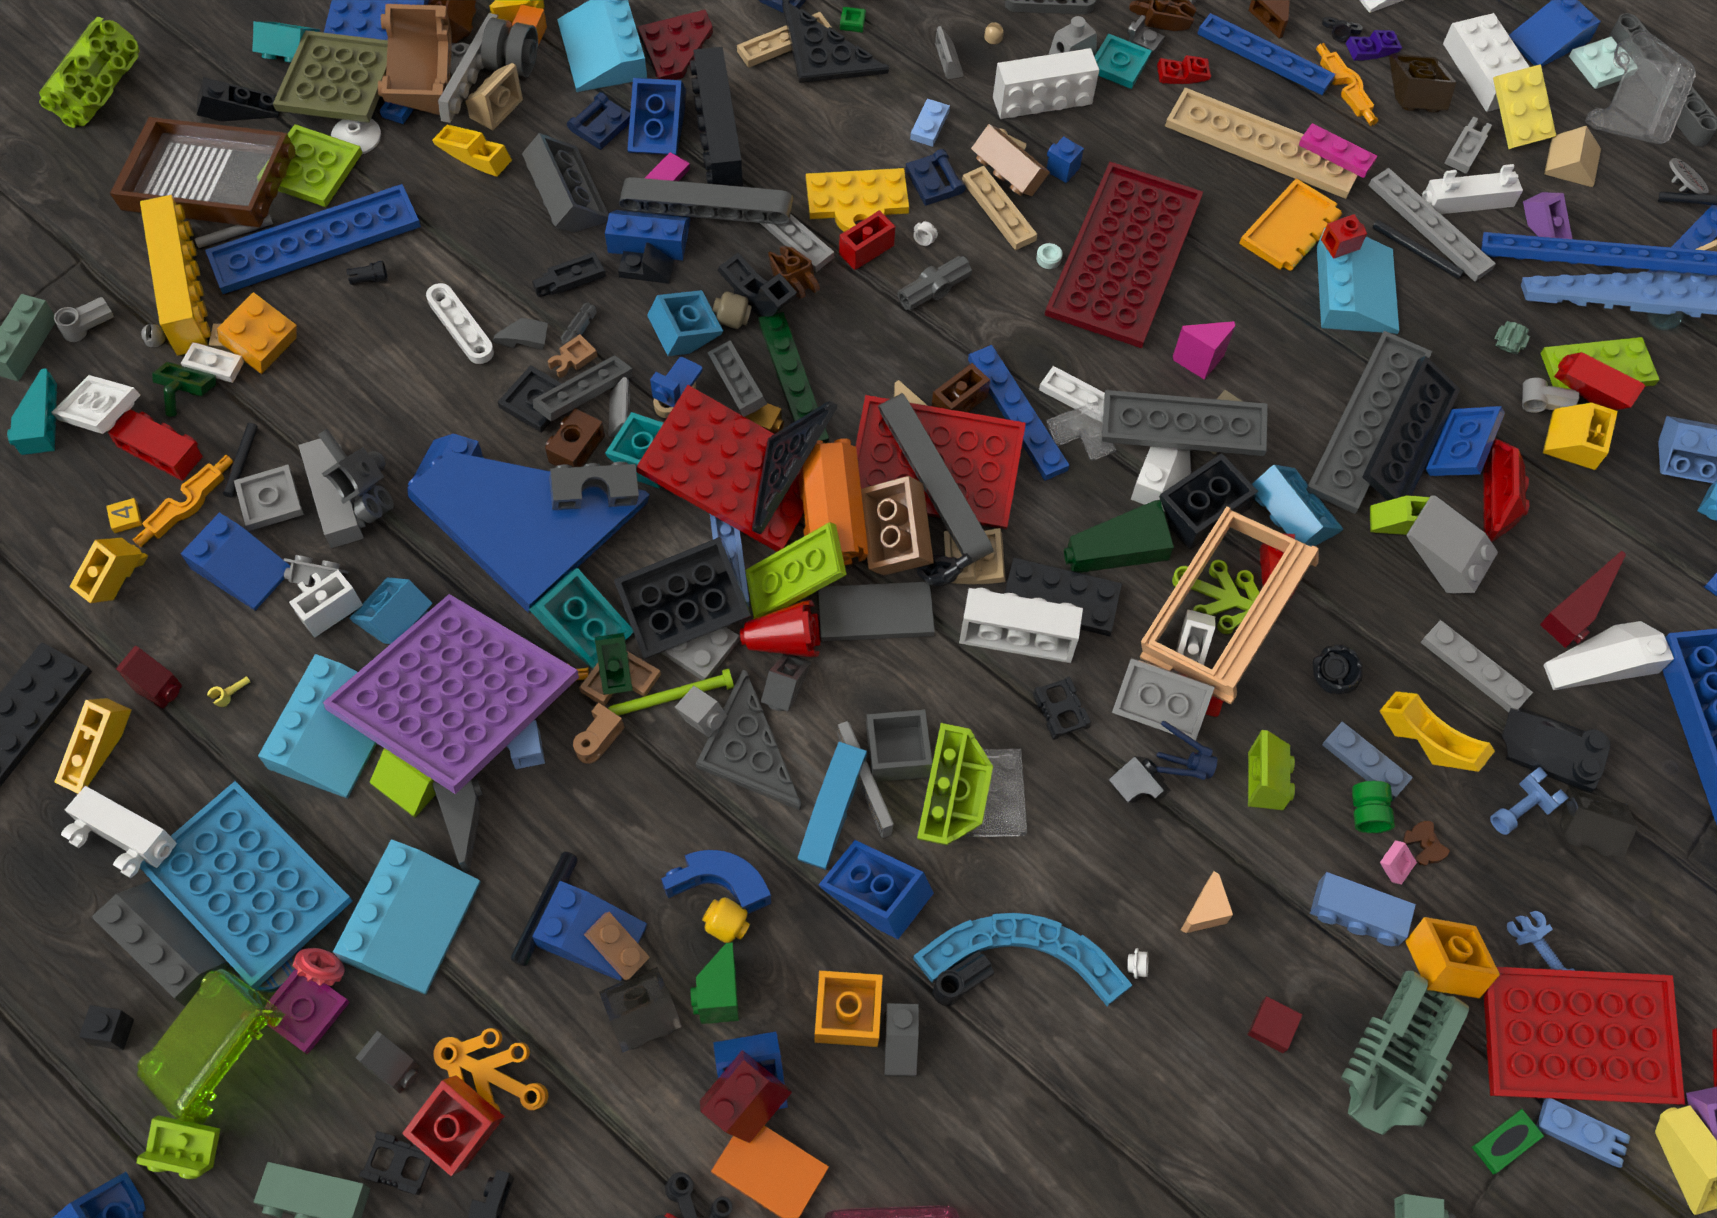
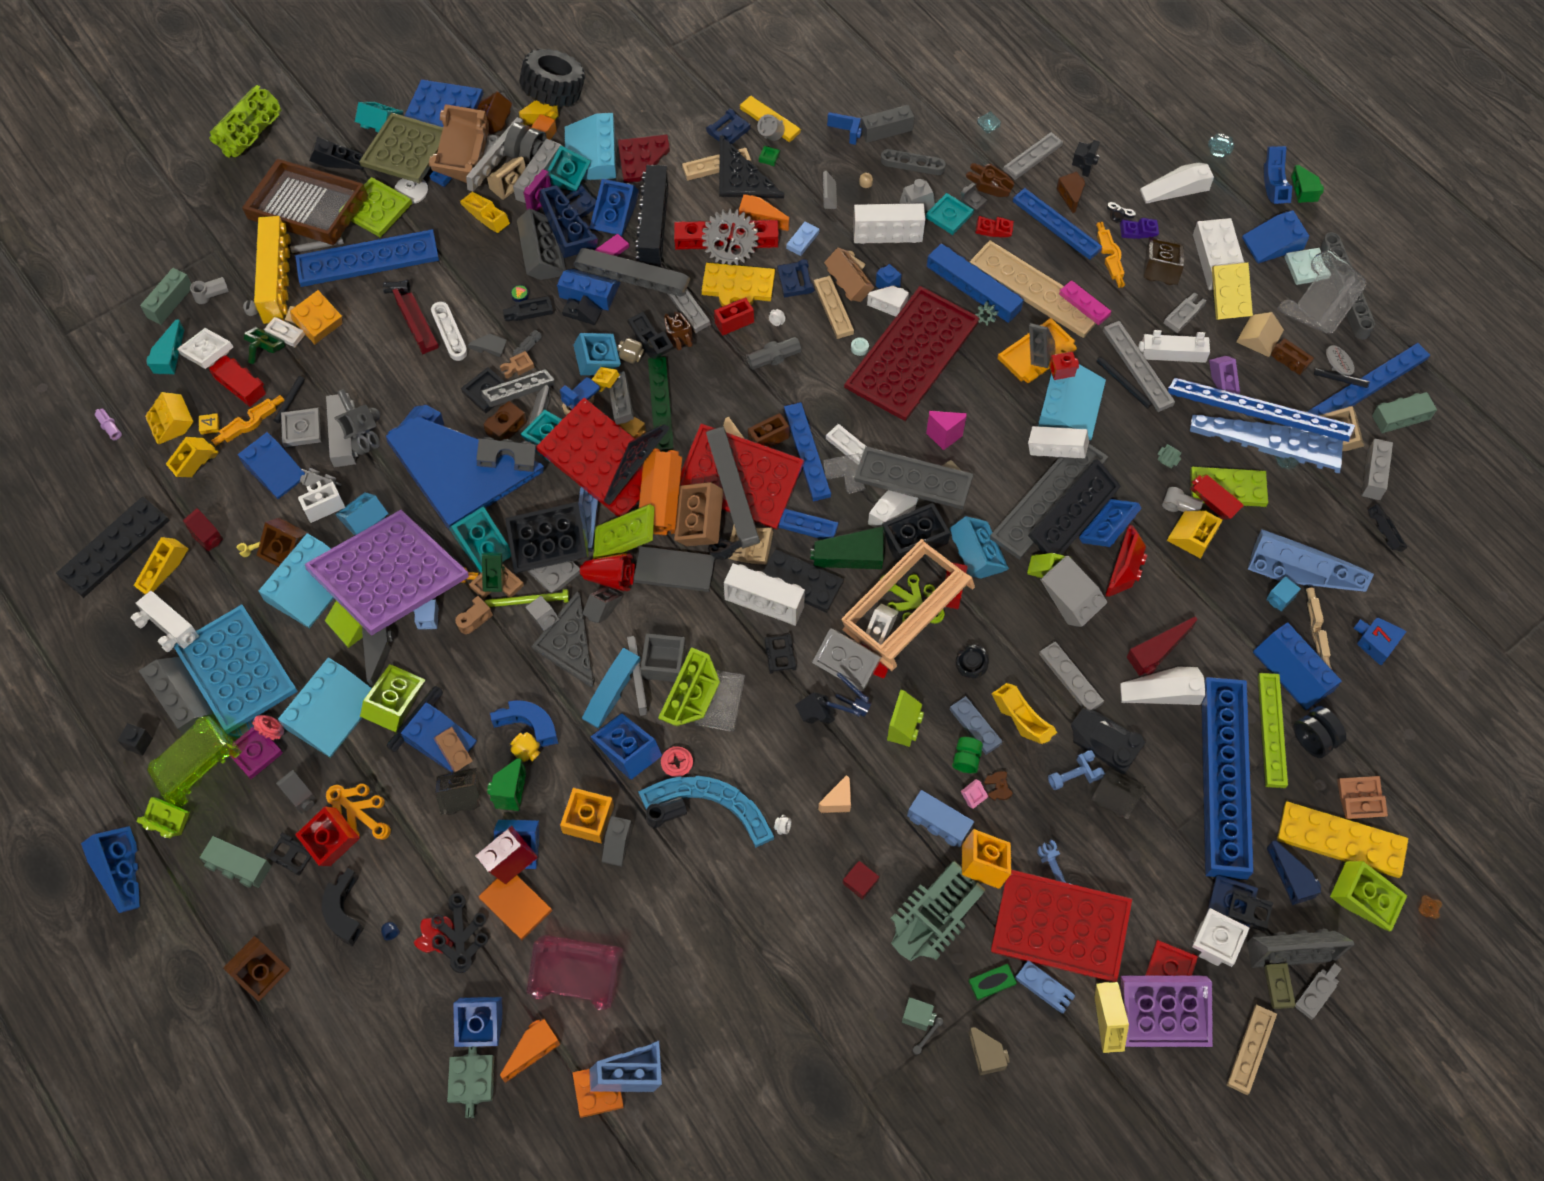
camera: 15 degrees right, 0 degrees up
none -> yellow slope [145,392,193,444]
none -> reddish brown slope [256,518,310,567]
none -> lime slope [360,664,425,732]
none -> dark red fence [392,289,439,355]
none -> tile [511,285,529,302]
none -> light grey brick [513,139,561,203]
none -> magenta plate [523,169,551,212]
none -> dark blue wedge [540,185,598,258]
none -> teal slope [547,145,591,191]
none -> yellow bracket [591,367,620,392]
none -> coral gear [661,747,693,778]
none -> red brick [674,220,778,250]
none -> light grey gear [702,208,758,265]
none -> orange slope [739,195,789,231]
none -> blue plate [779,509,838,540]
none -> white slope [867,286,909,317]
none -> blue brick [927,244,1024,323]
none -> sand green gear [975,302,999,325]
none -> white brick [1028,426,1089,458]
none -> dark grey slope [1029,323,1055,369]
none -> reddish brown bracket [1270,338,1314,375]

